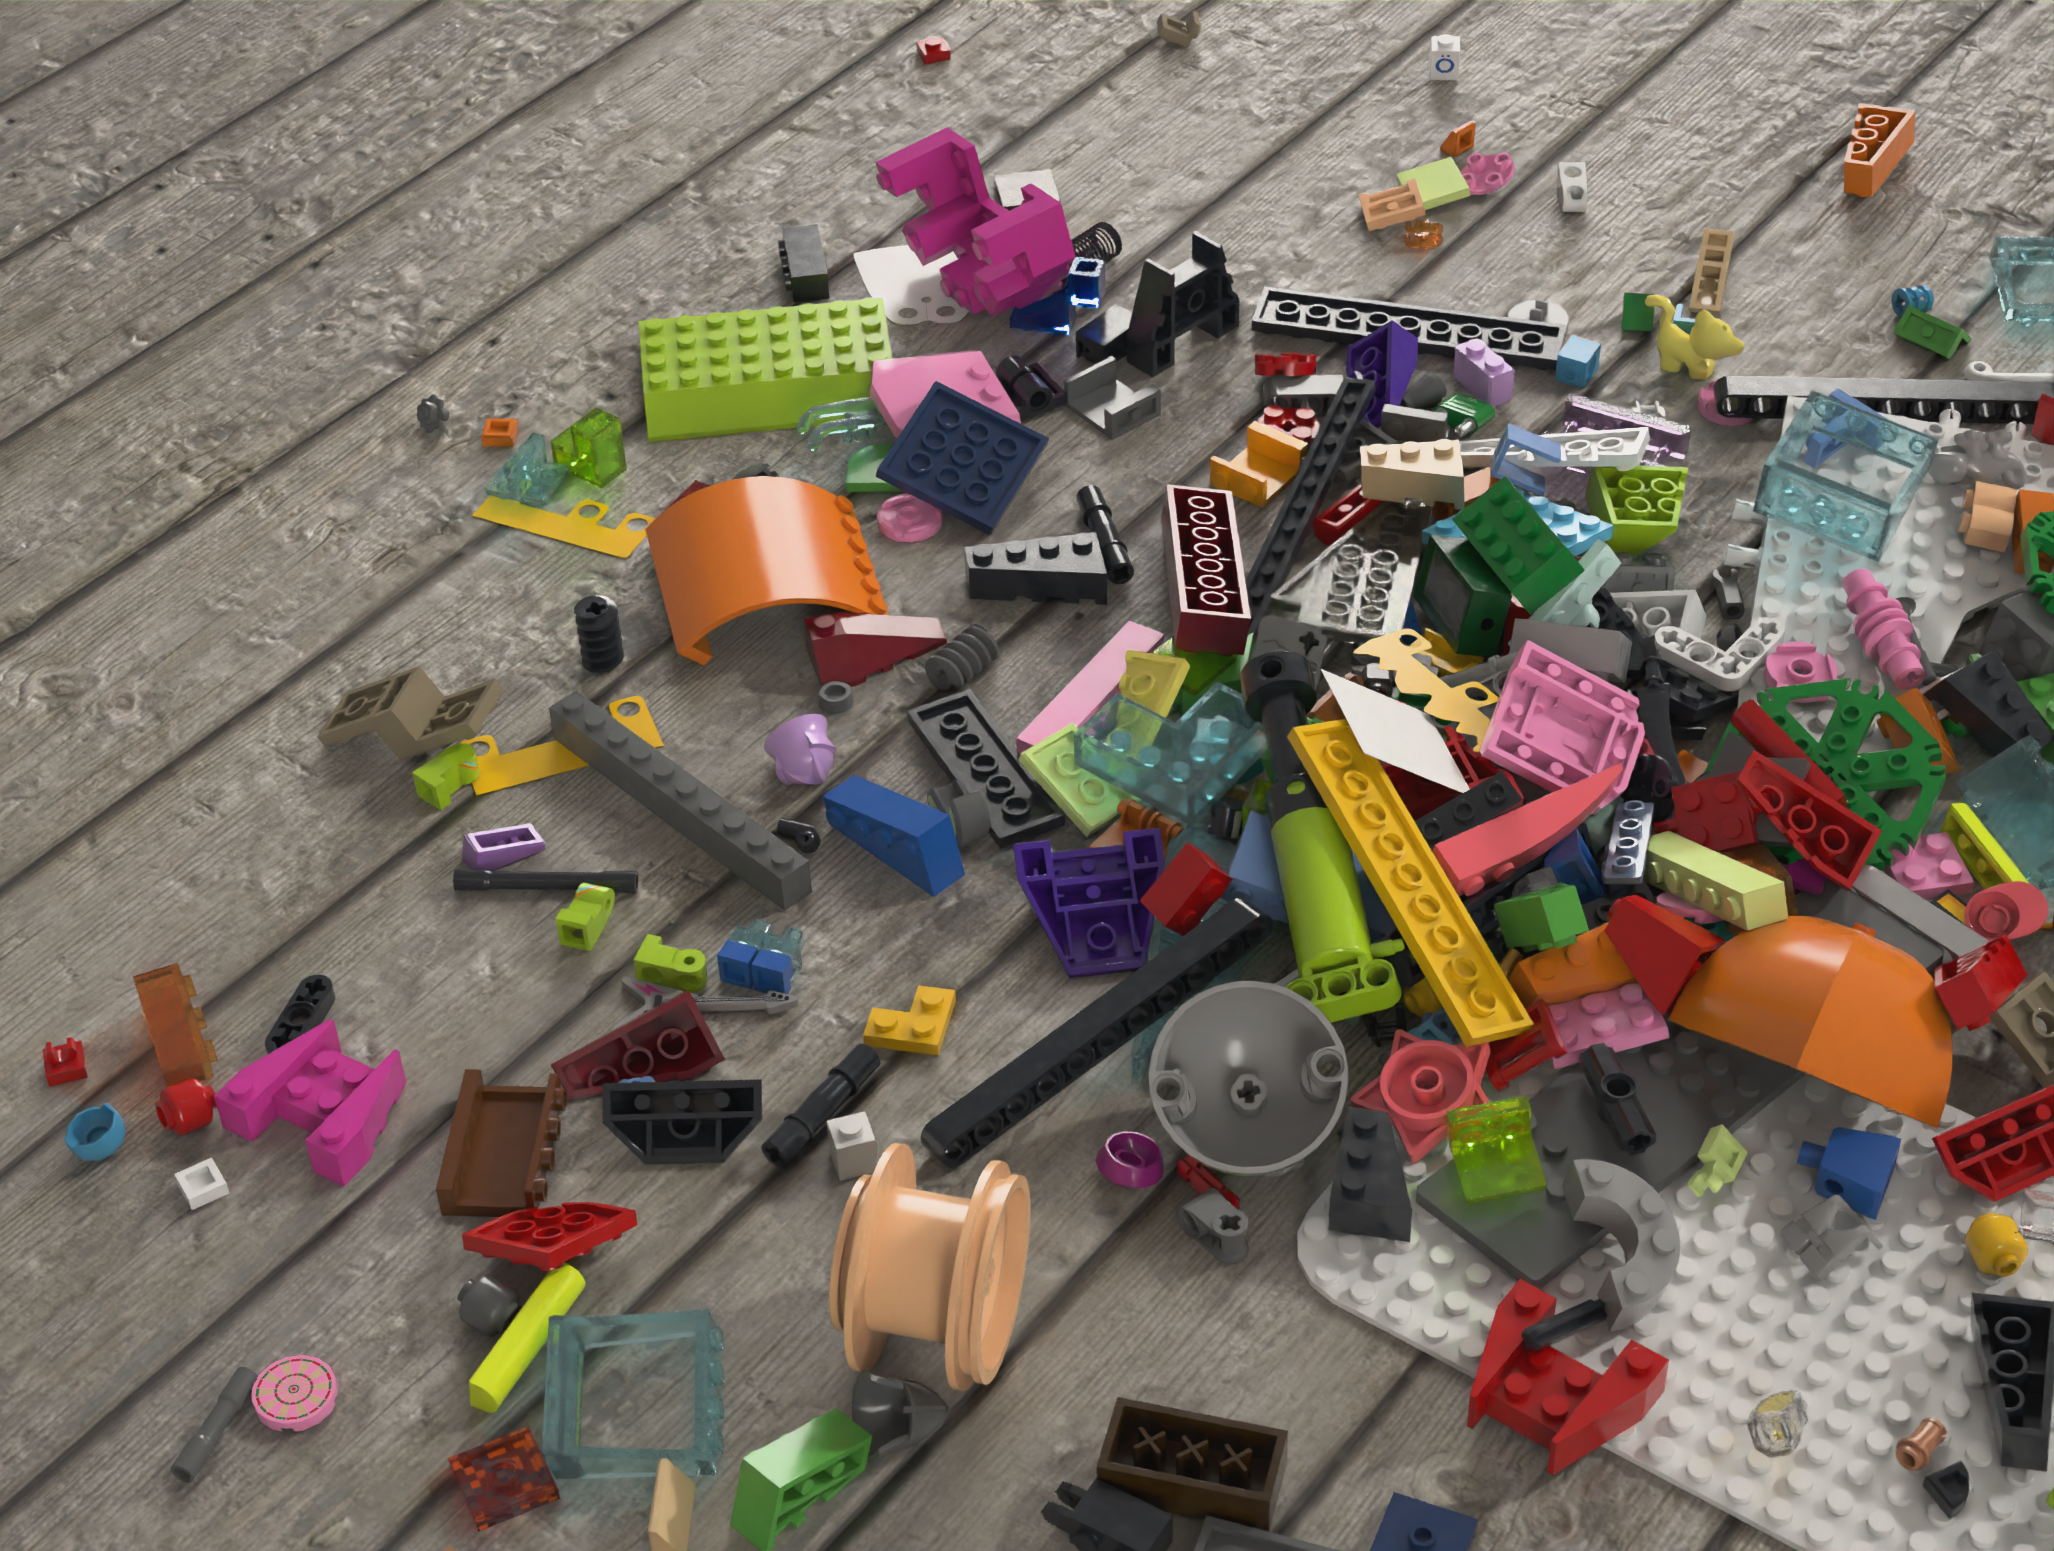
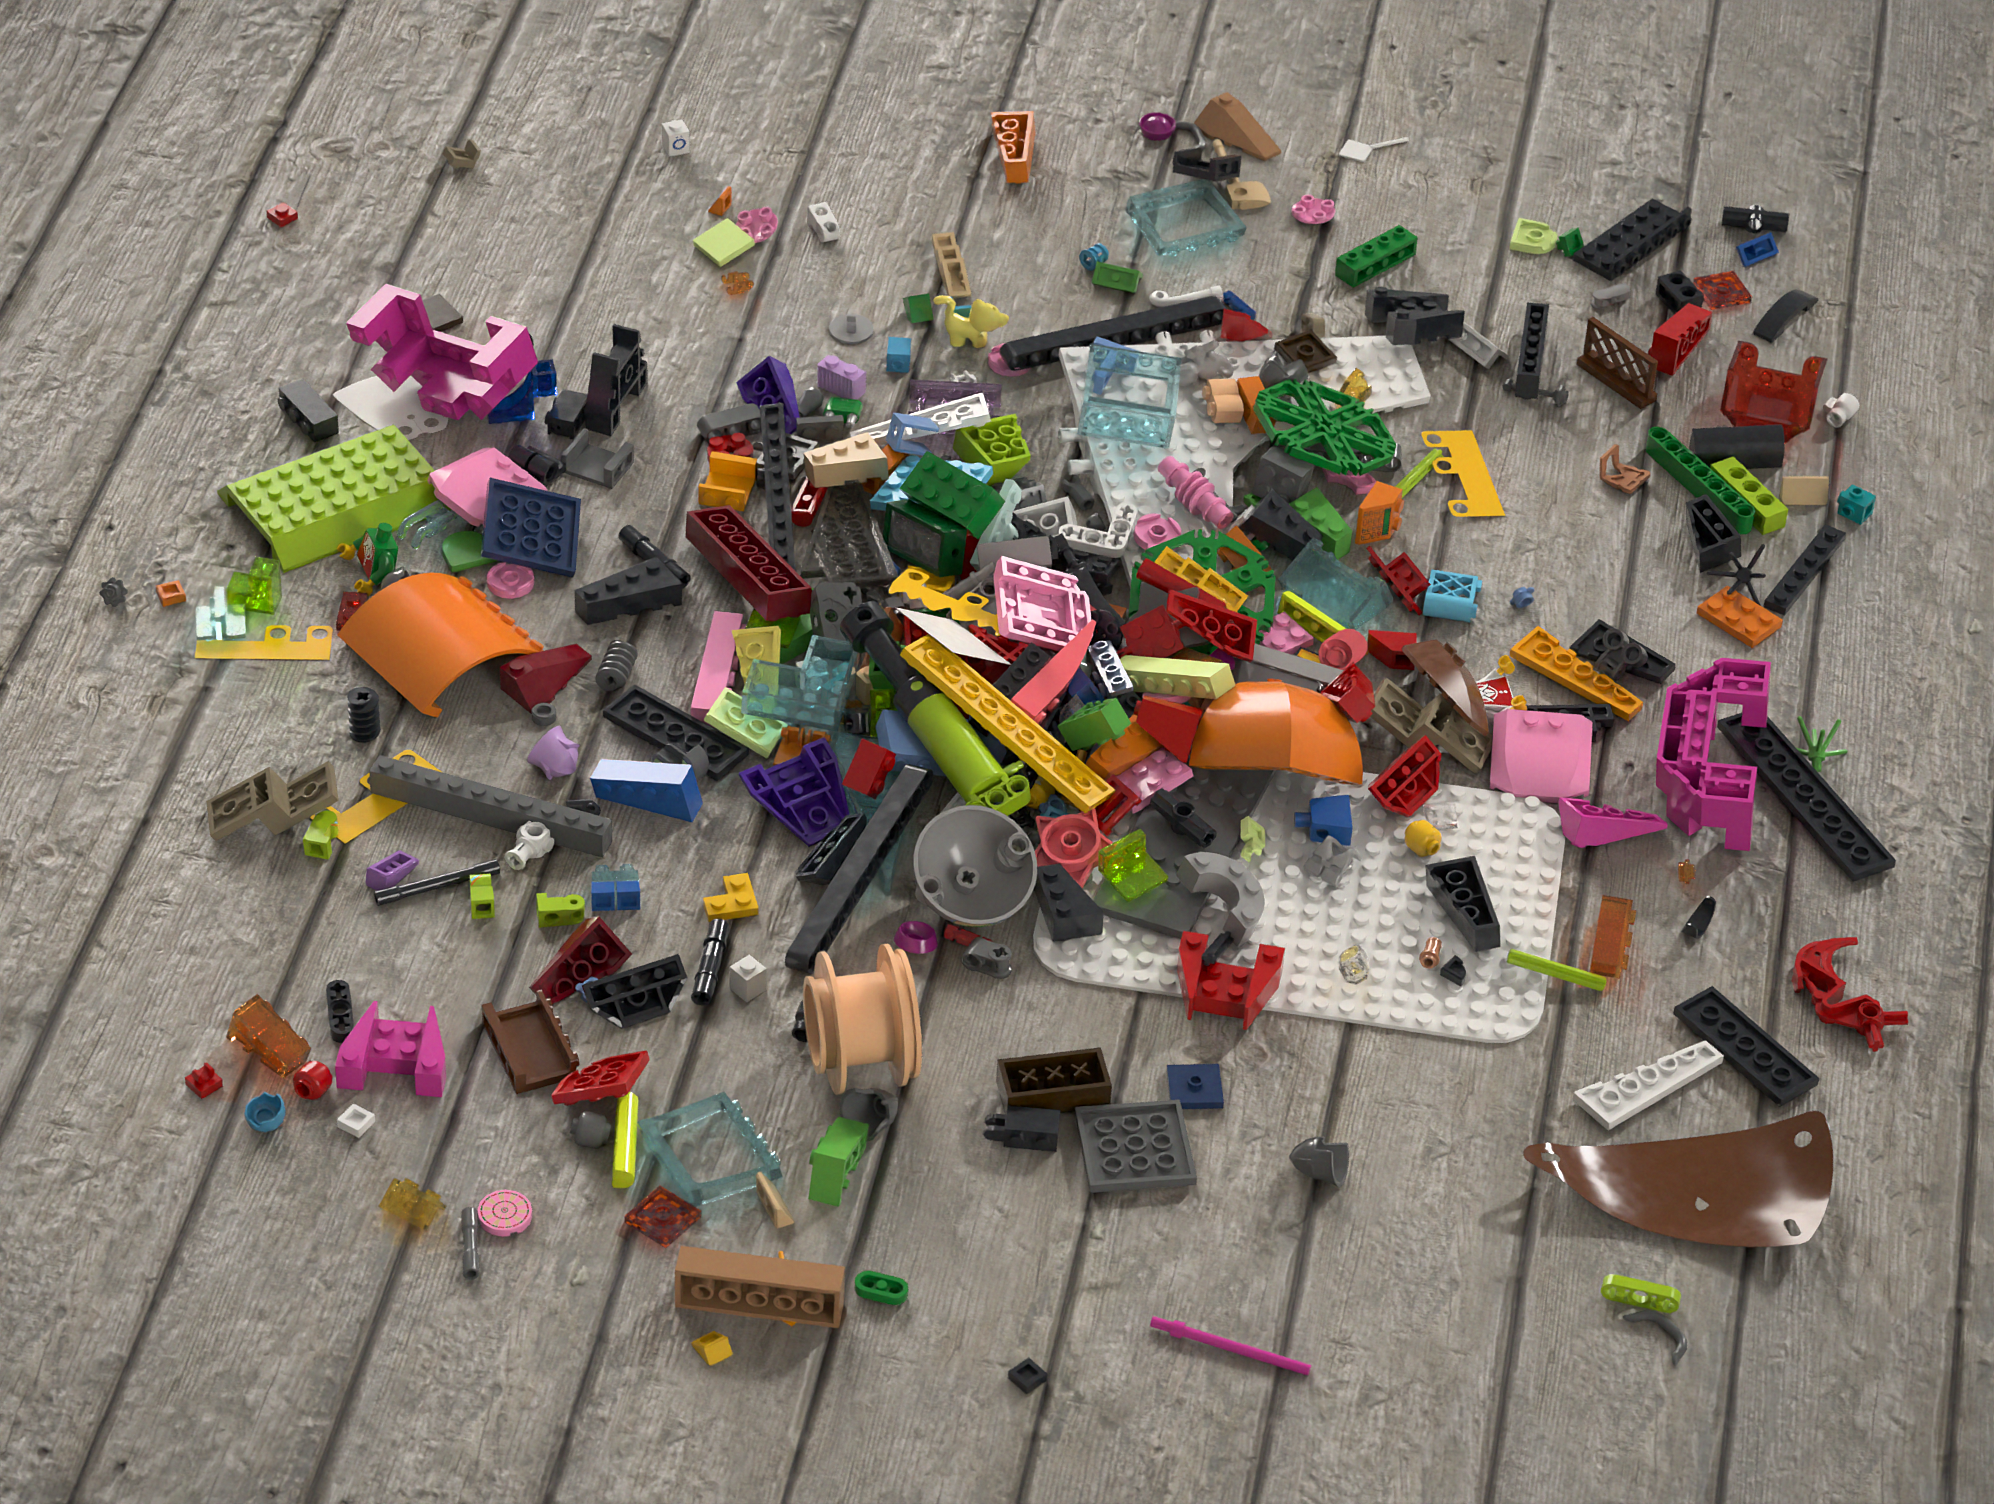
camera: 30 degrees left, 0 degrees up
light grey piece [614,976,799,1029] -> none
black plate [1251,286,1567,370] -> none
red plate [1255,352,1316,376] -> none
light nougat plate [1358,179,1426,231] -> none
none -> torso [337,523,398,596]
none -> clear yellow bracket [378,1178,447,1231]
none -> white connector [505,821,554,870]
none -> black wedge [795,813,867,885]
none -> yellow slope [1154,546,1248,612]

